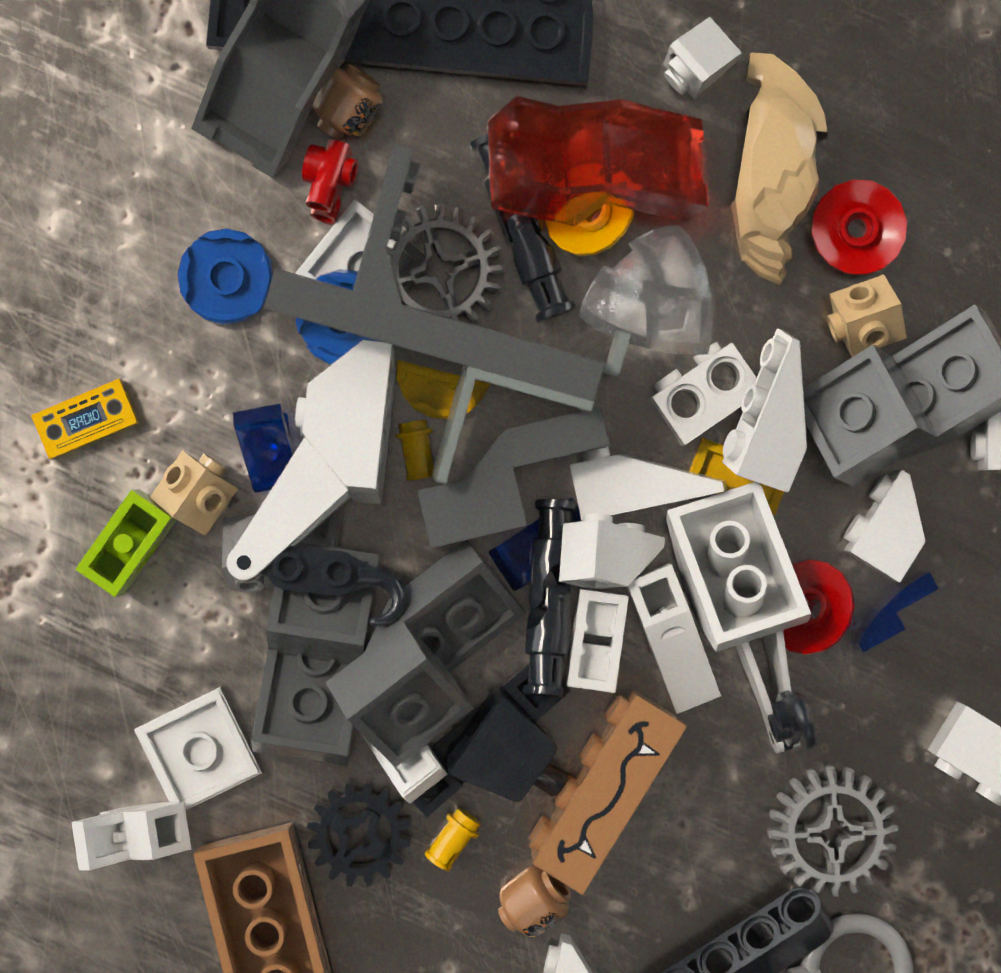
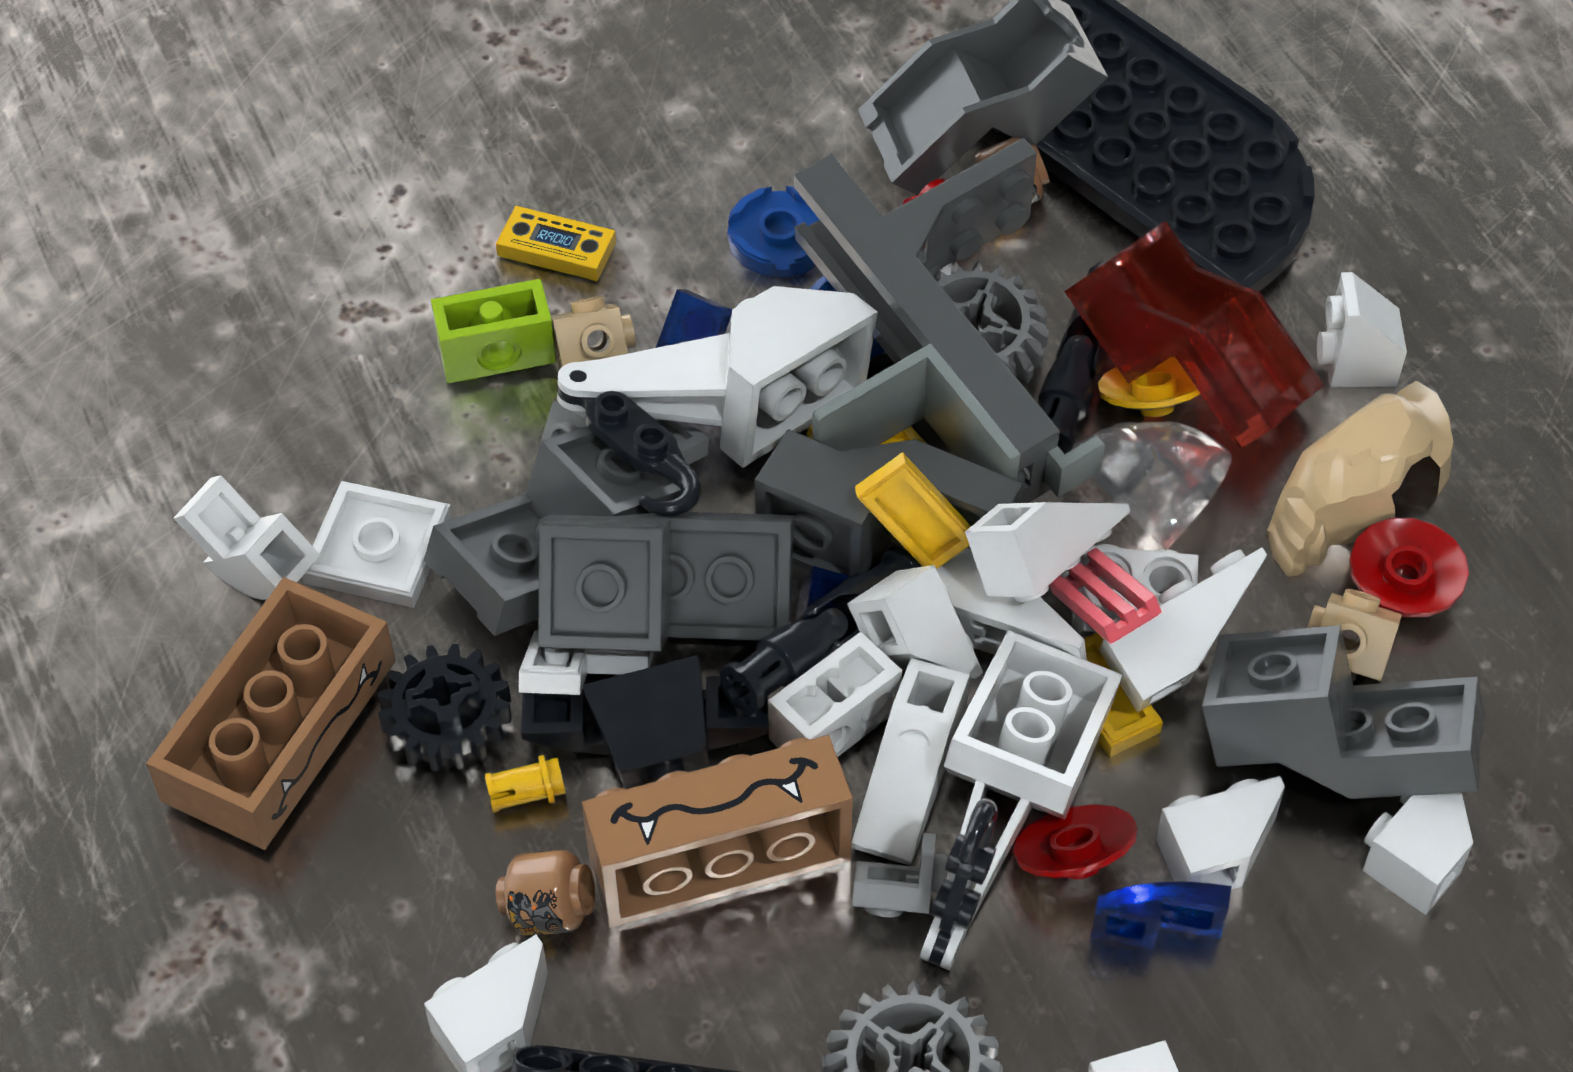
camera: 40 degrees right, 35 degrees down
none -> light grey bracket [852,833,947,917]
none -> yellow tile [855,452,971,569]
none -> white slope [965,502,1131,602]
none -> coral tile [1049,548,1162,644]

